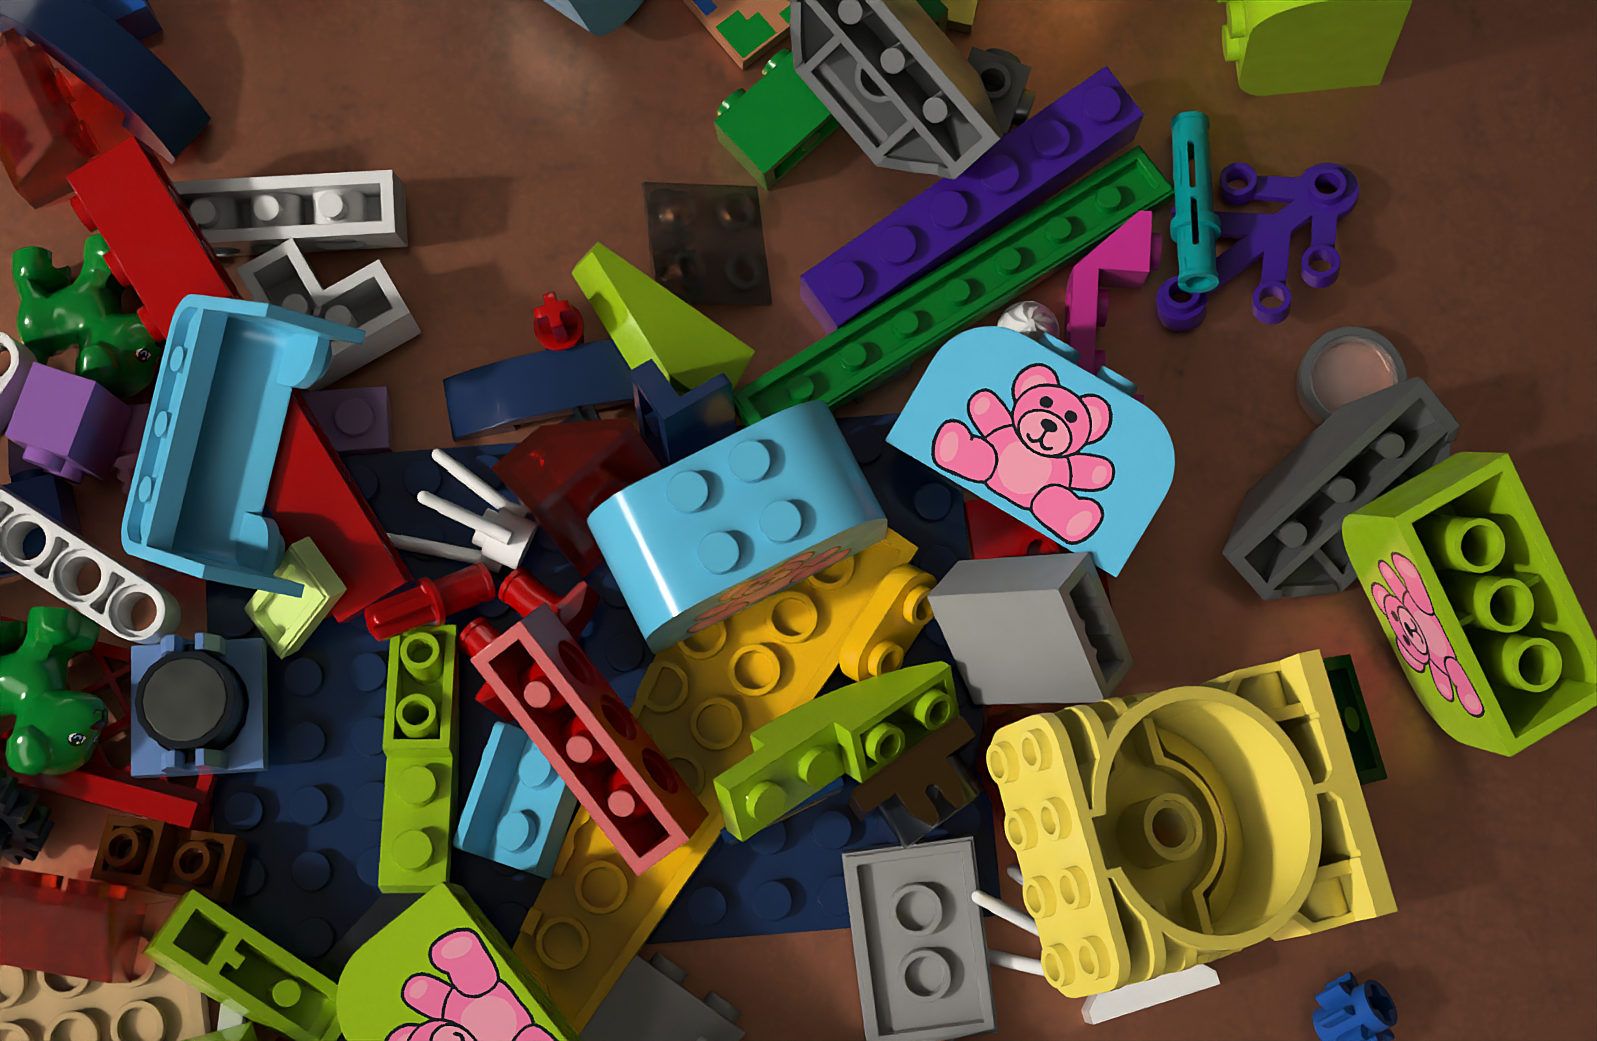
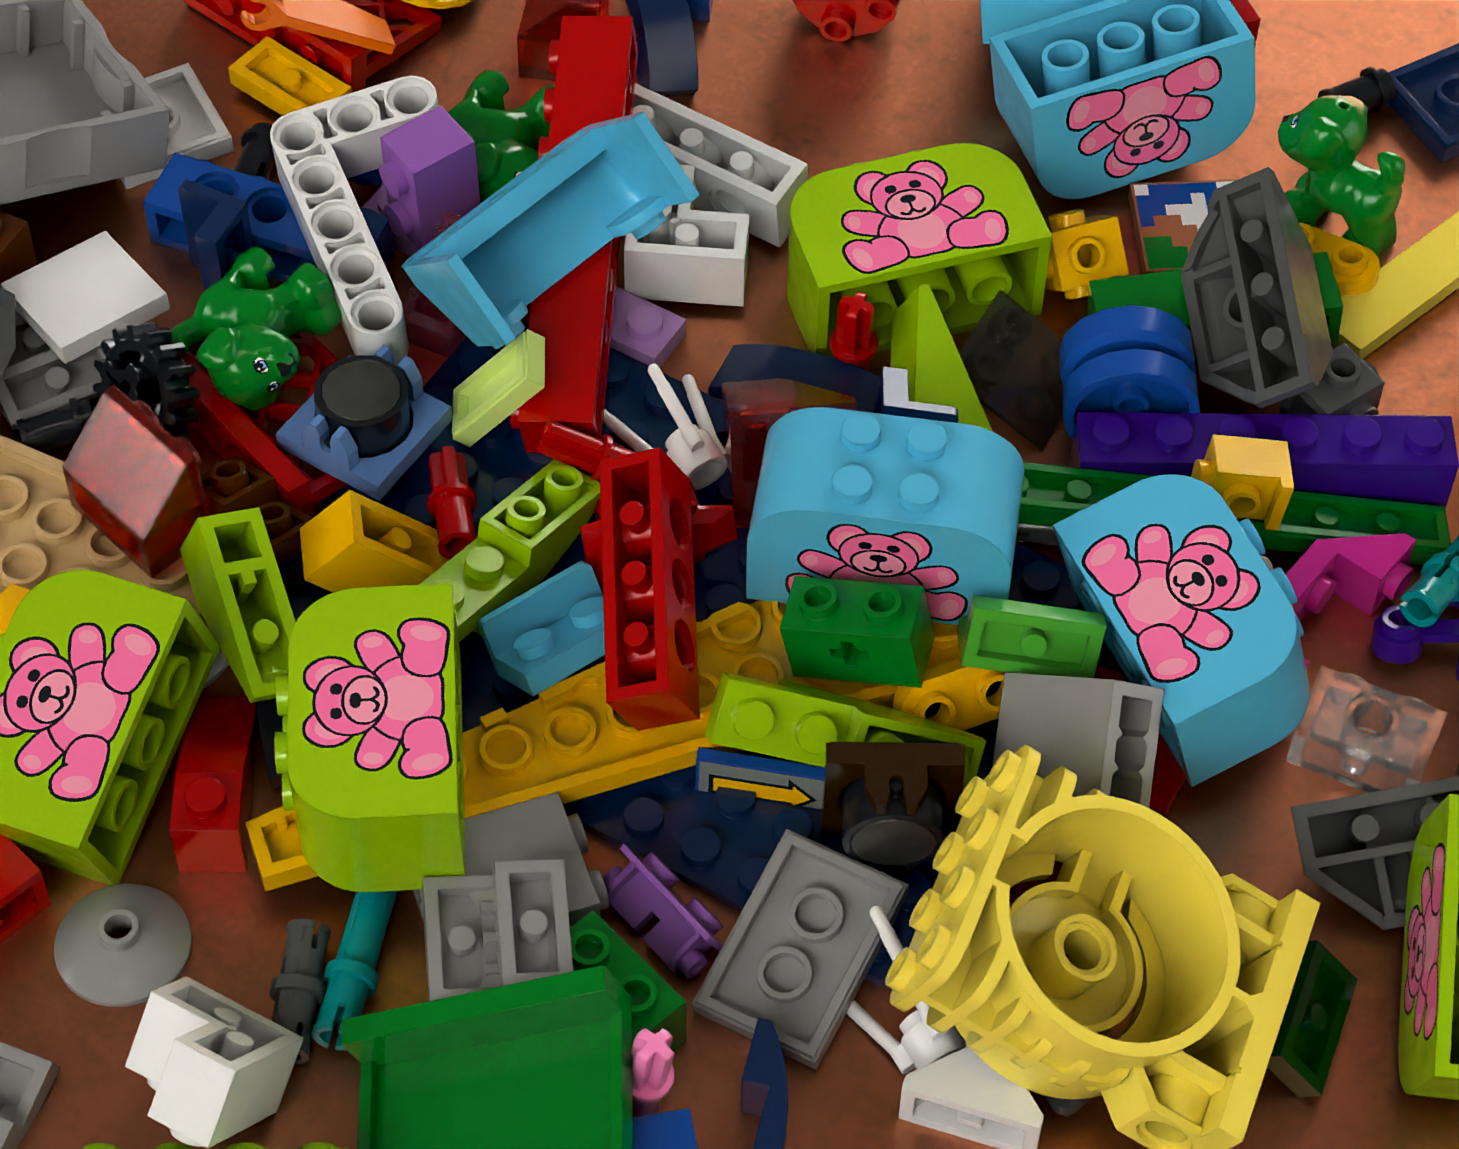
camera: 35 degrees right, 25 degrees down
none -> yellow slope [300,490,449,593]
none -> red axle [427,446,478,560]
none -> medium lavender hinge [603,844,724,979]
none -> green brick [780,576,935,688]
none -> lime brick [787,143,1052,358]
none -> bright green panel [957,595,1107,678]
none -> yellow brick [1045,209,1129,299]
none -> blue wheel [1058,305,1200,439]
none -> yellow brick [1191,434,1294,531]
none -> clear brick [1286,666,1447,793]

